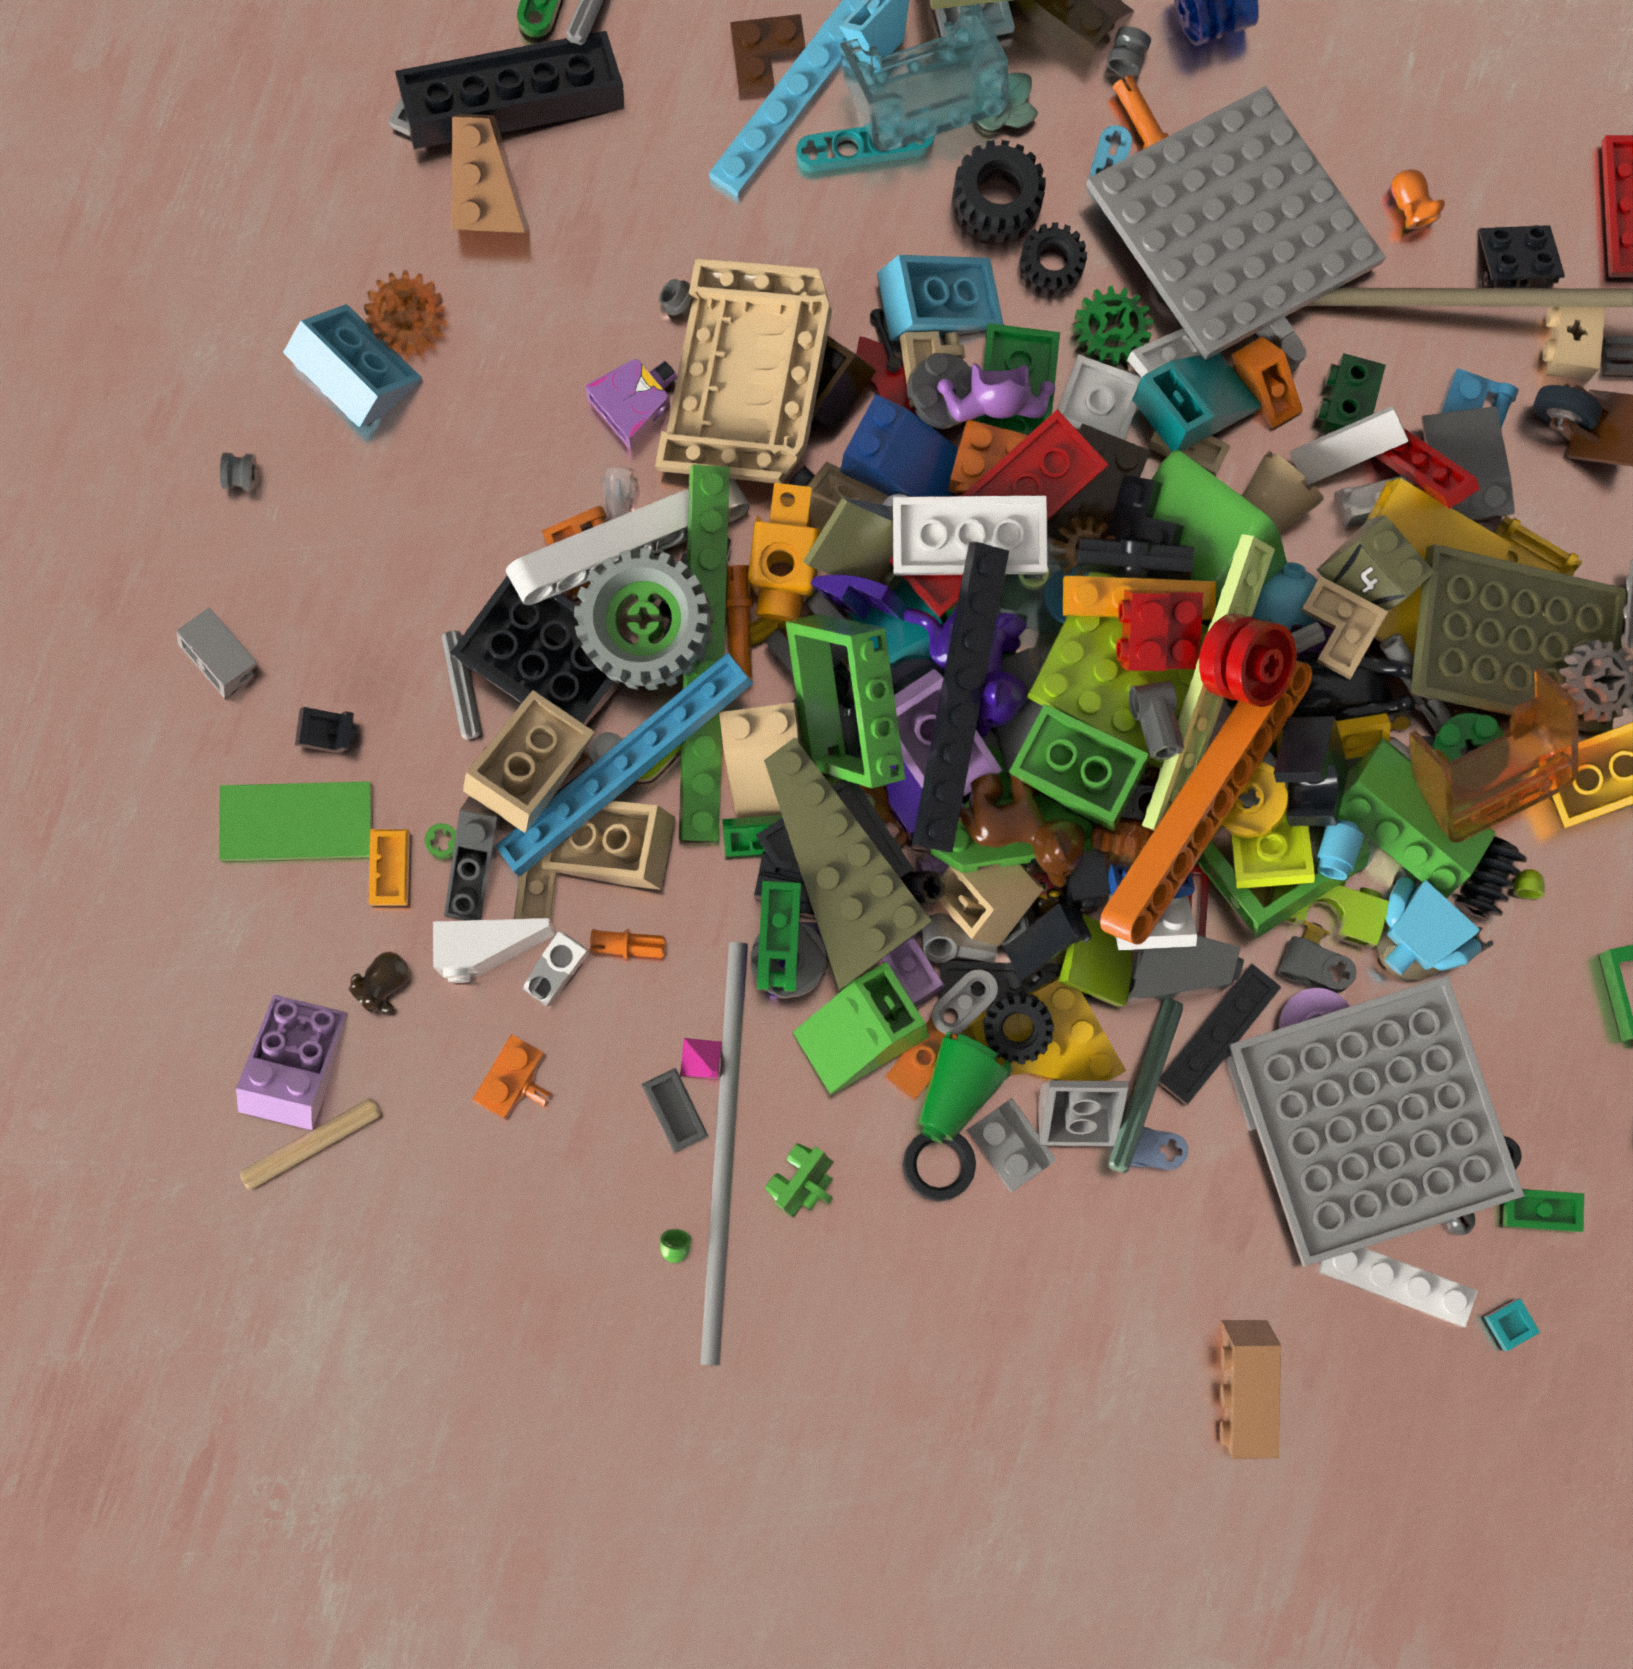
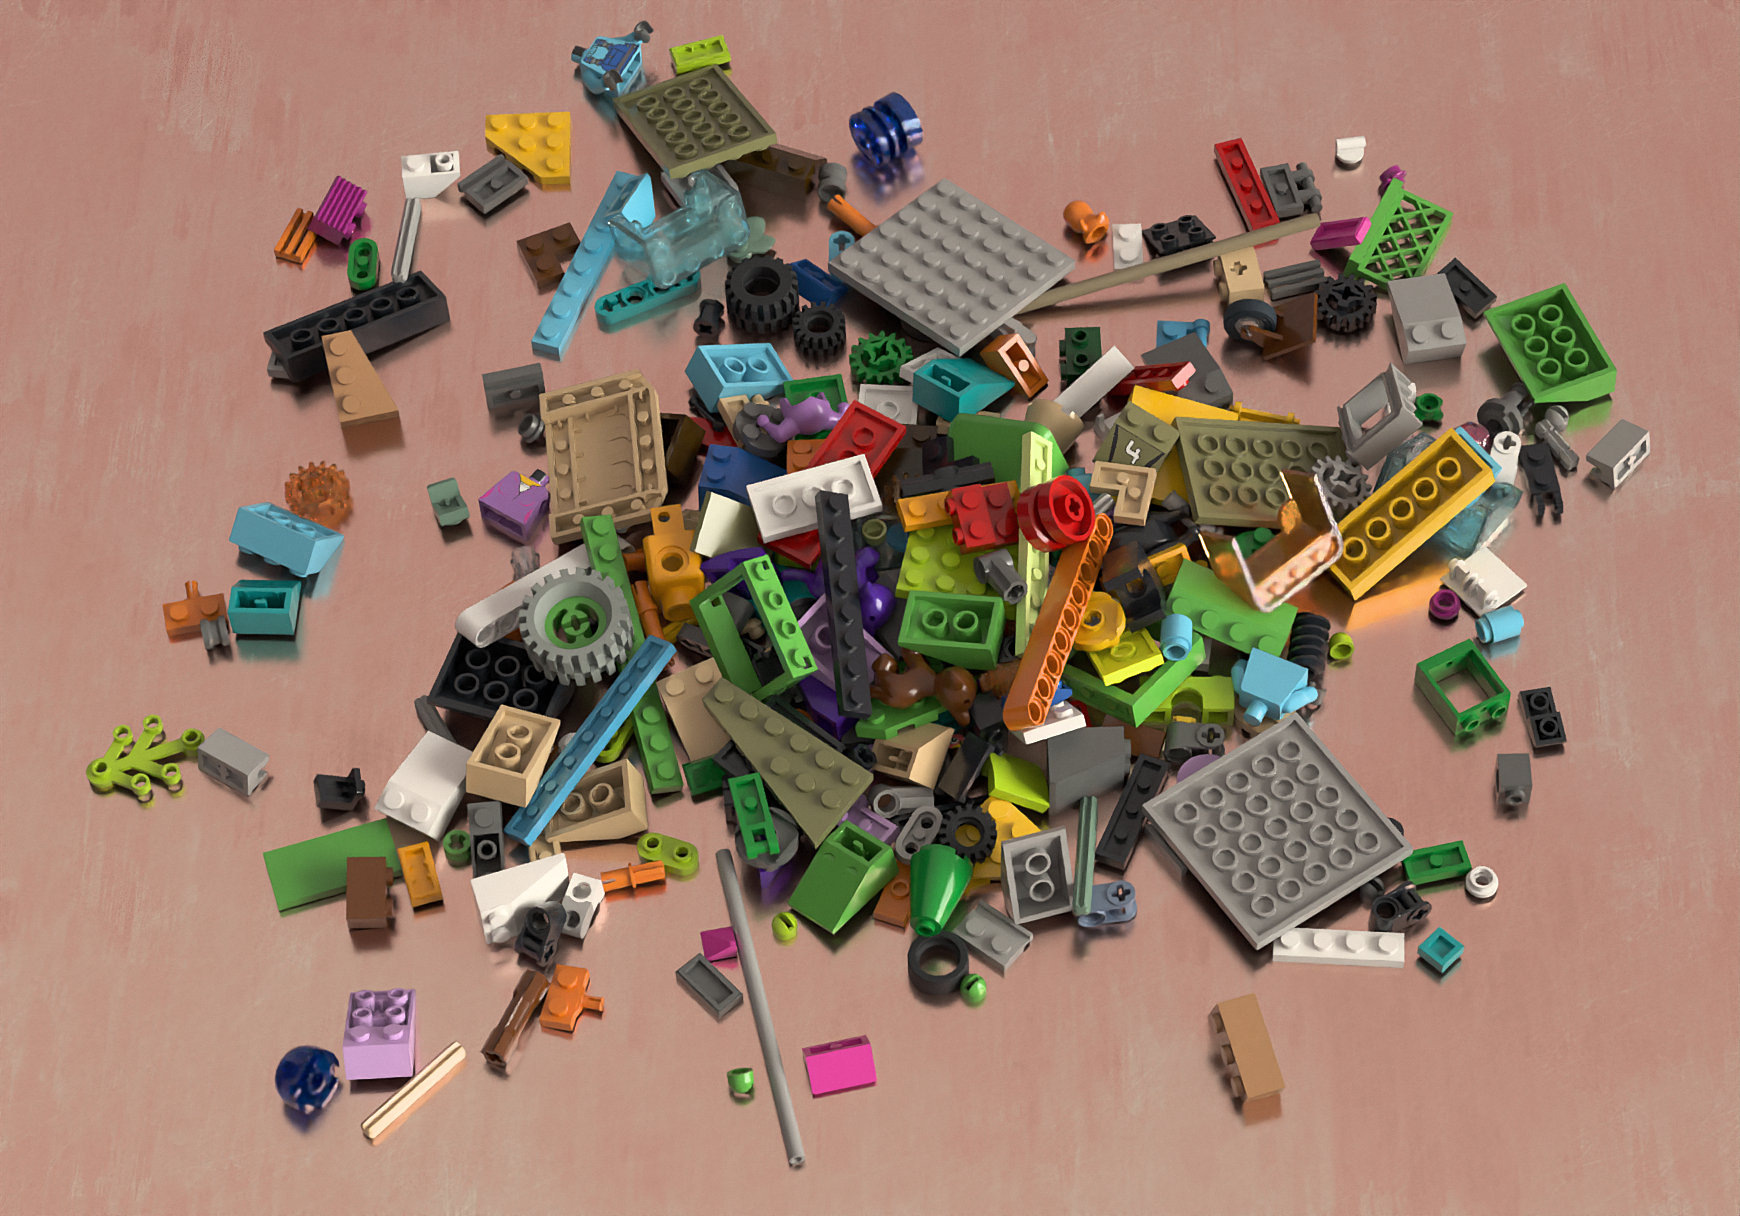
camera: 10 degrees left, 25 degrees down
dark brown animal [348,951,410,1014] -> none
bright green hips [765,1143,834,1218] -> none
none -> lime plant [86,715,205,795]
none -> orange plate [162,581,229,636]
none -> teal slope [228,580,301,635]
none -> clear blue cylinder [275,1045,339,1114]
none -> reddish brown brick [346,857,394,929]
none -> white slope [374,731,473,842]
none -> sand green bracket [427,477,470,526]
none -> reddish brown axle [480,969,551,1066]
none -> dark grey plate [482,363,545,410]
none -> black piece [514,901,567,967]
none -> orange pin [622,548,646,573]
none -> lime plate [637,832,699,876]
none -> black bush [693,298,724,338]
none -> lime hinge [772,912,798,940]
none -> blue slope [790,259,848,307]
none -> dark pink panel [802,1035,877,1094]
none -> bright green hinge [960,974,986,1003]
none -> reddish brown tile [1102,714,1167,759]
none -> white plate [1112,224,1143,271]
none -> black piece [1368,881,1432,933]
none -> white plate [1465,866,1498,898]

